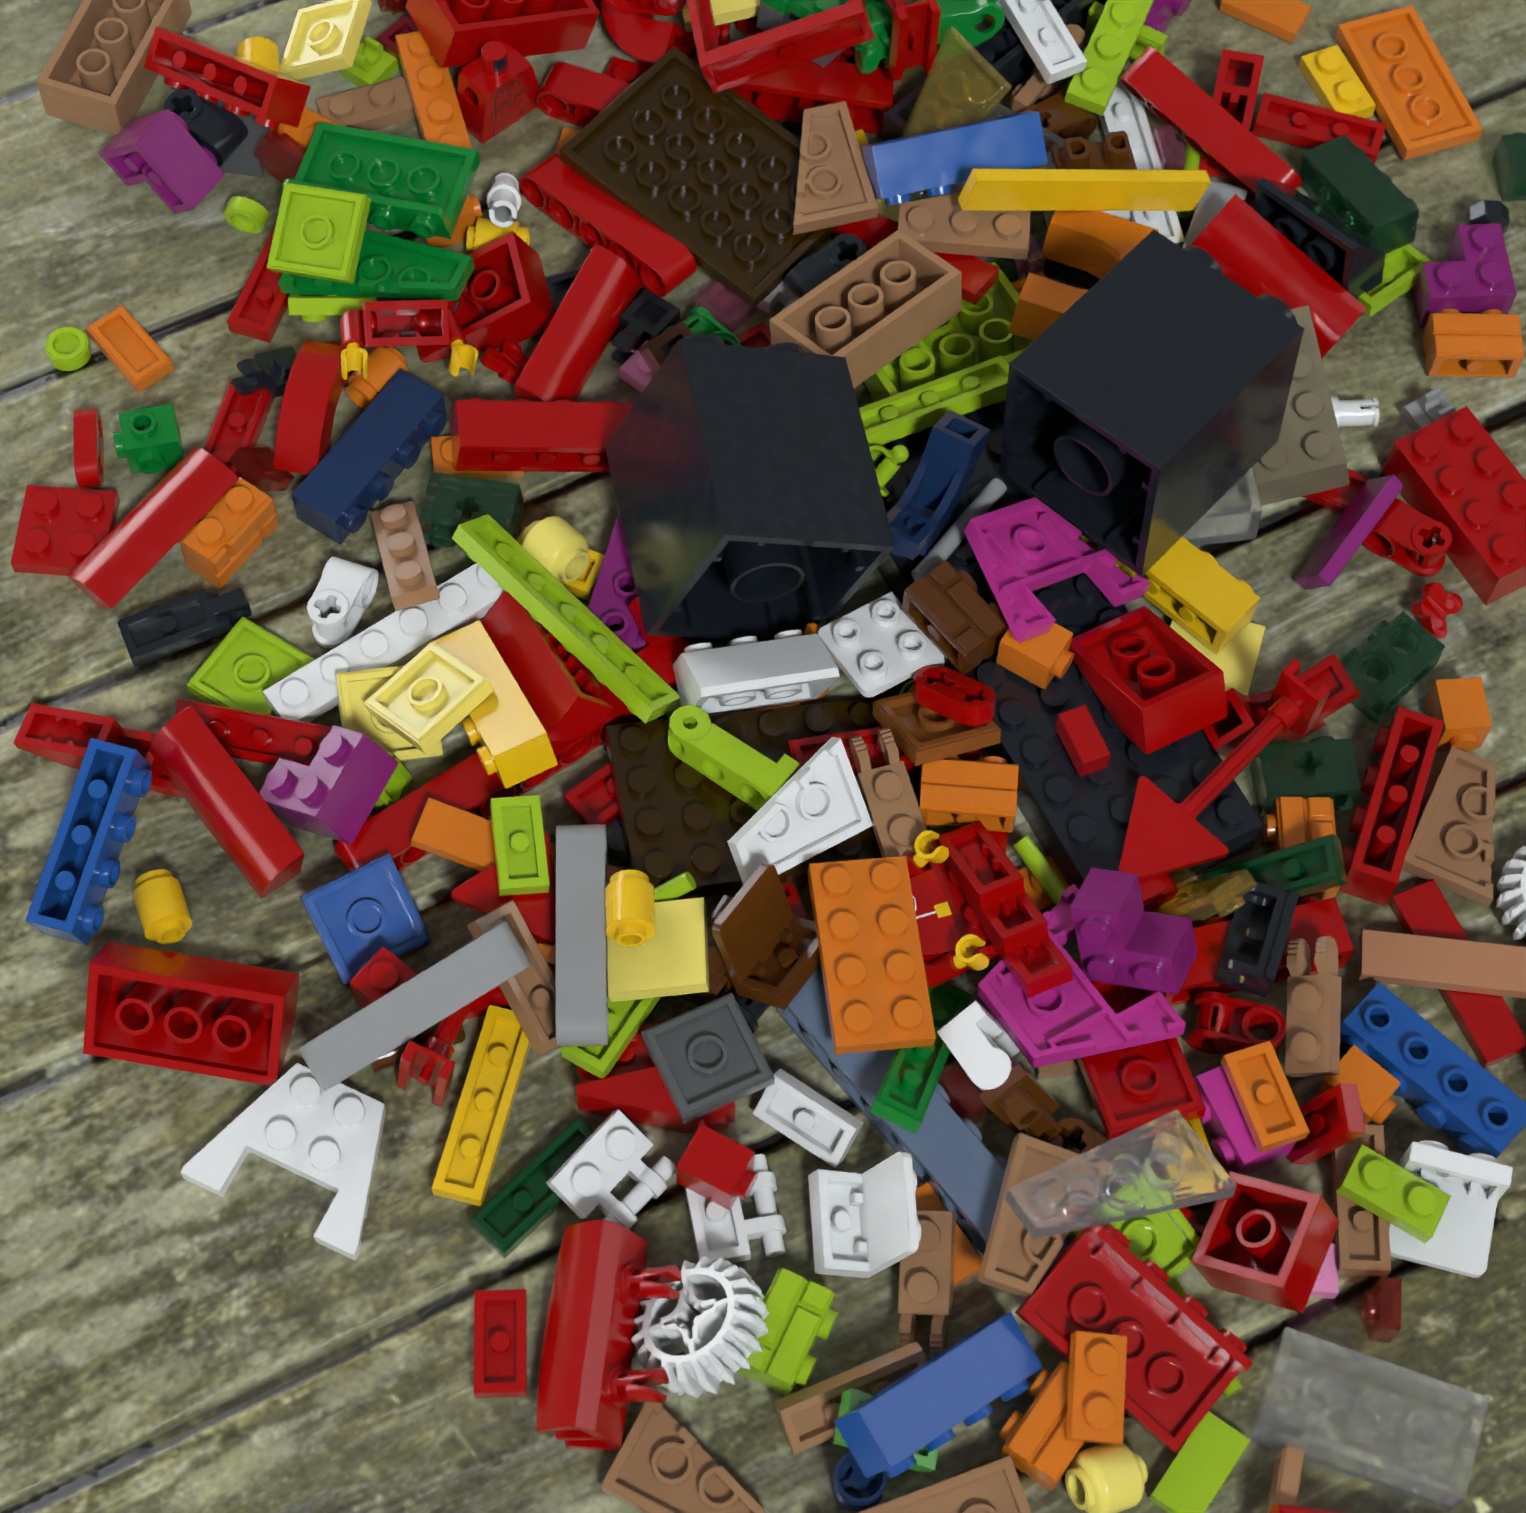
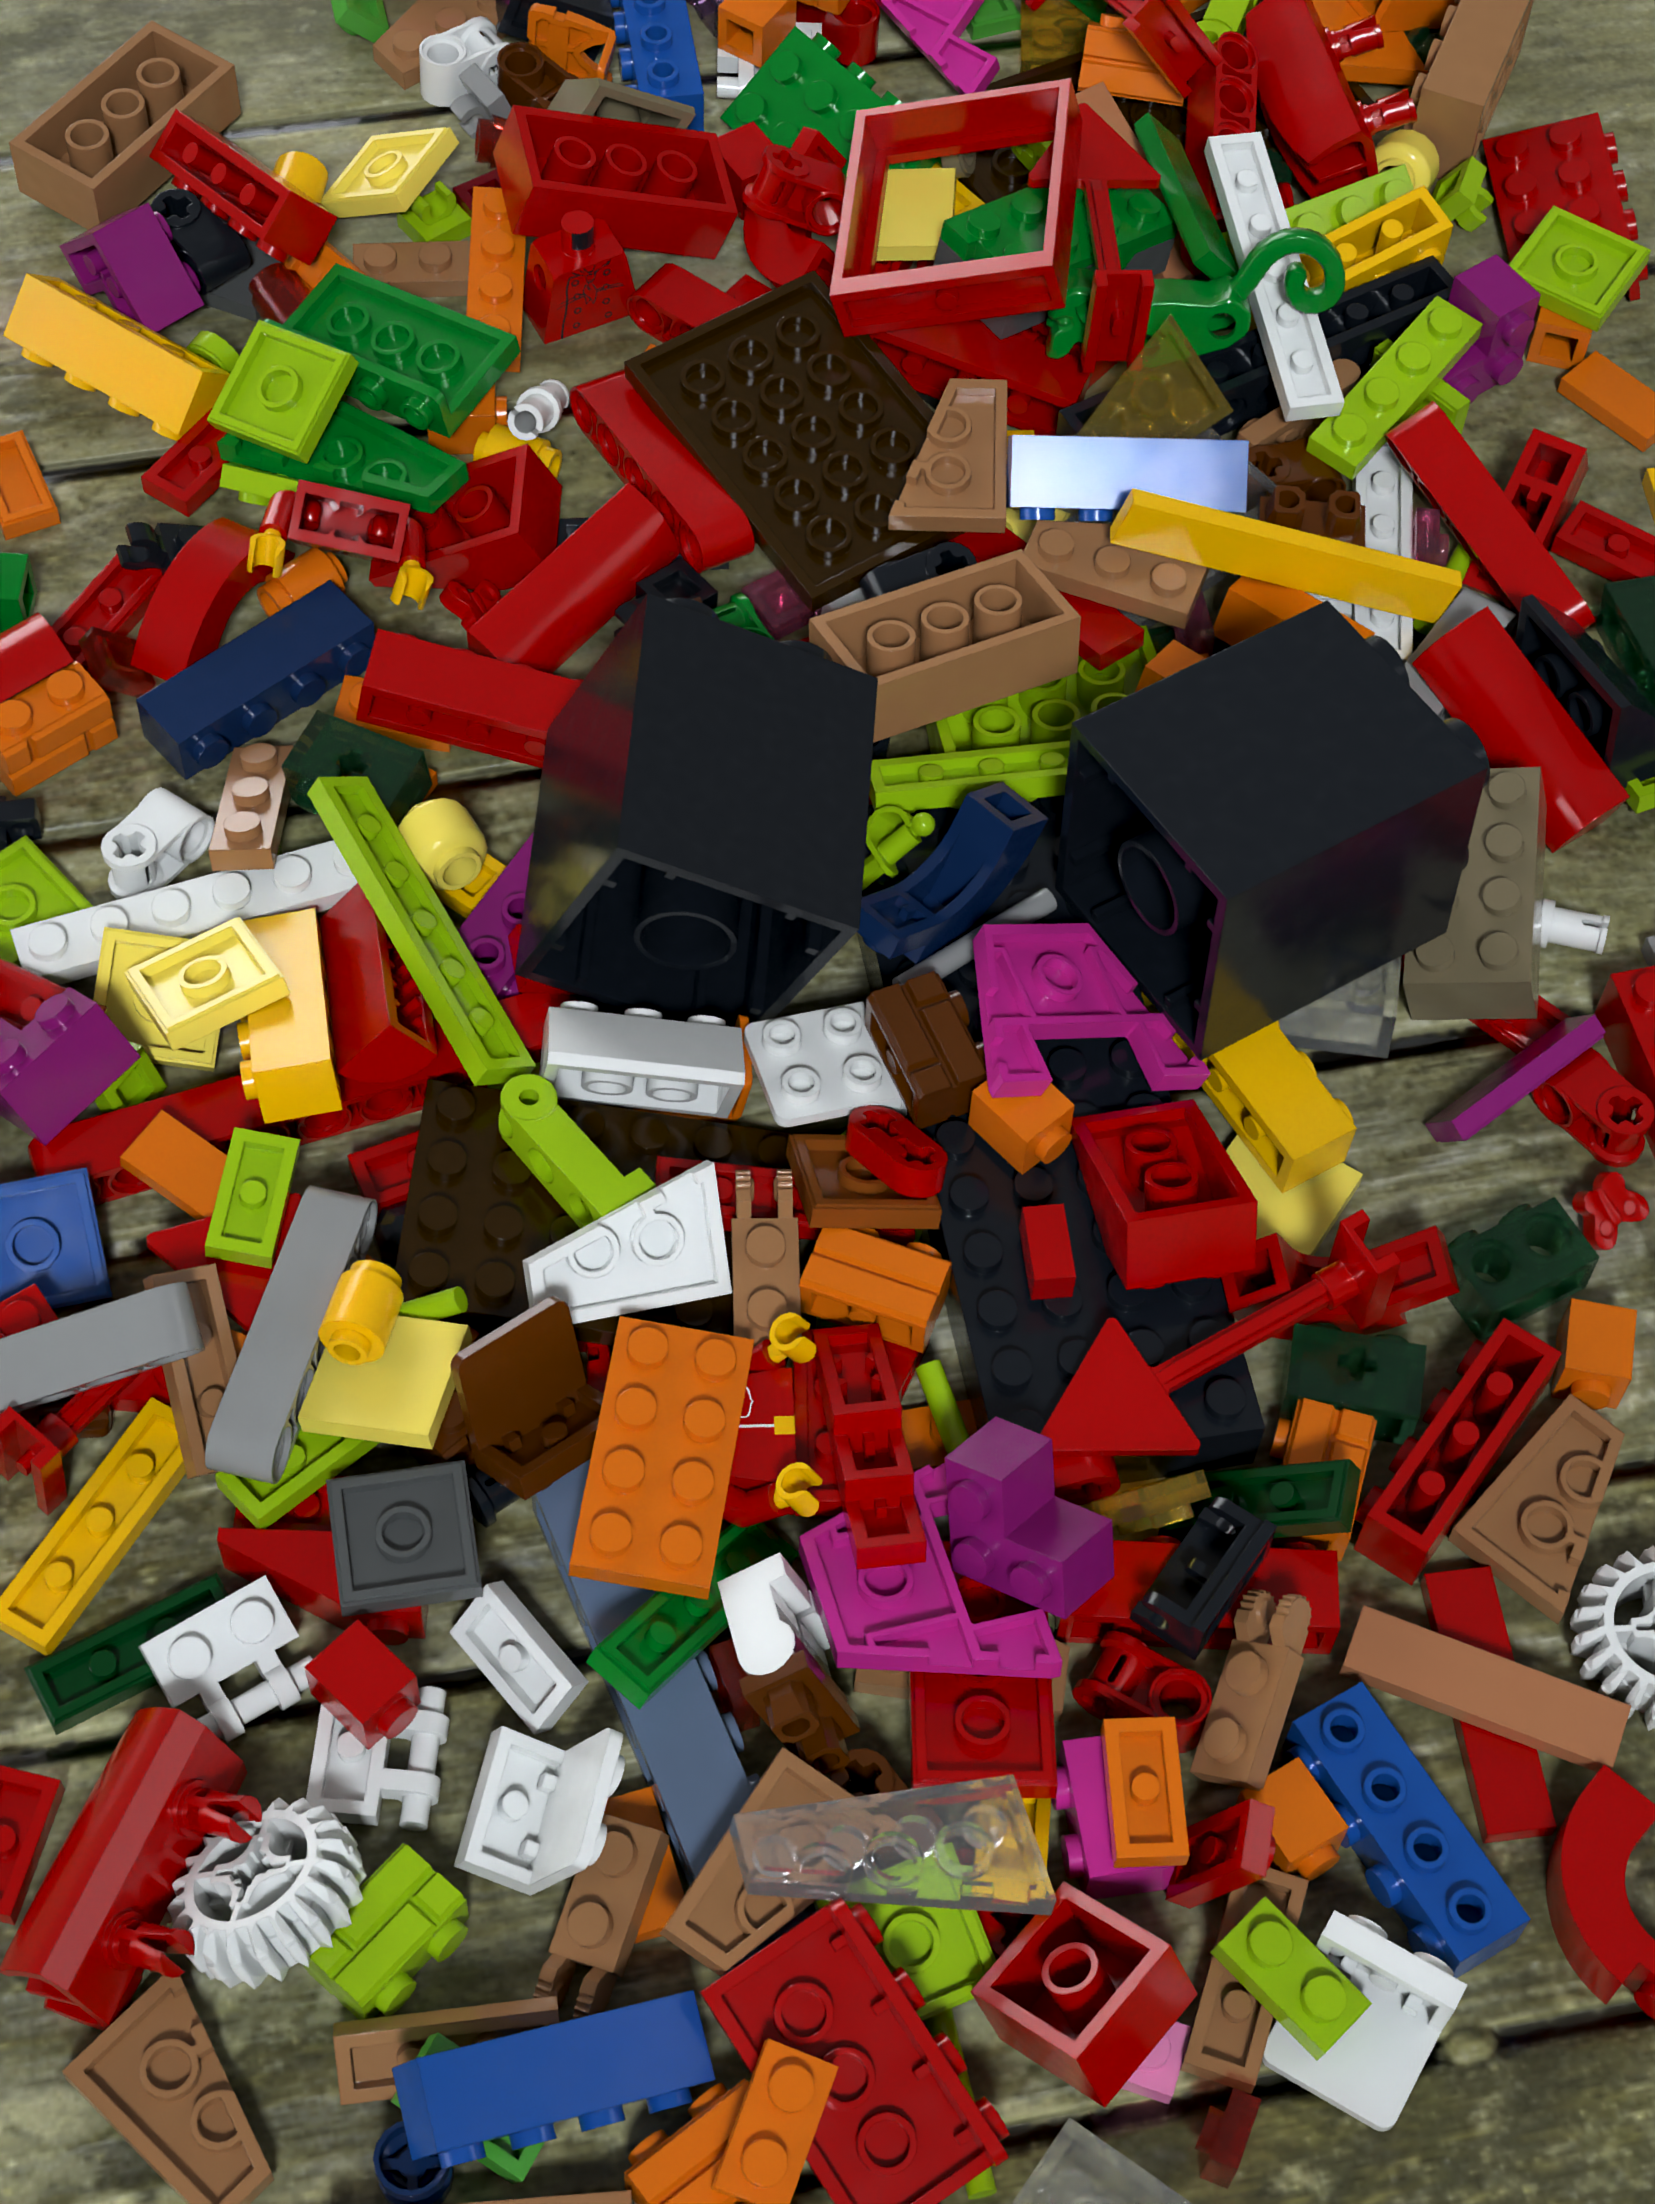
camera: 15 degrees right, 5 degrees down
none -> yellow brick [3,273,230,441]

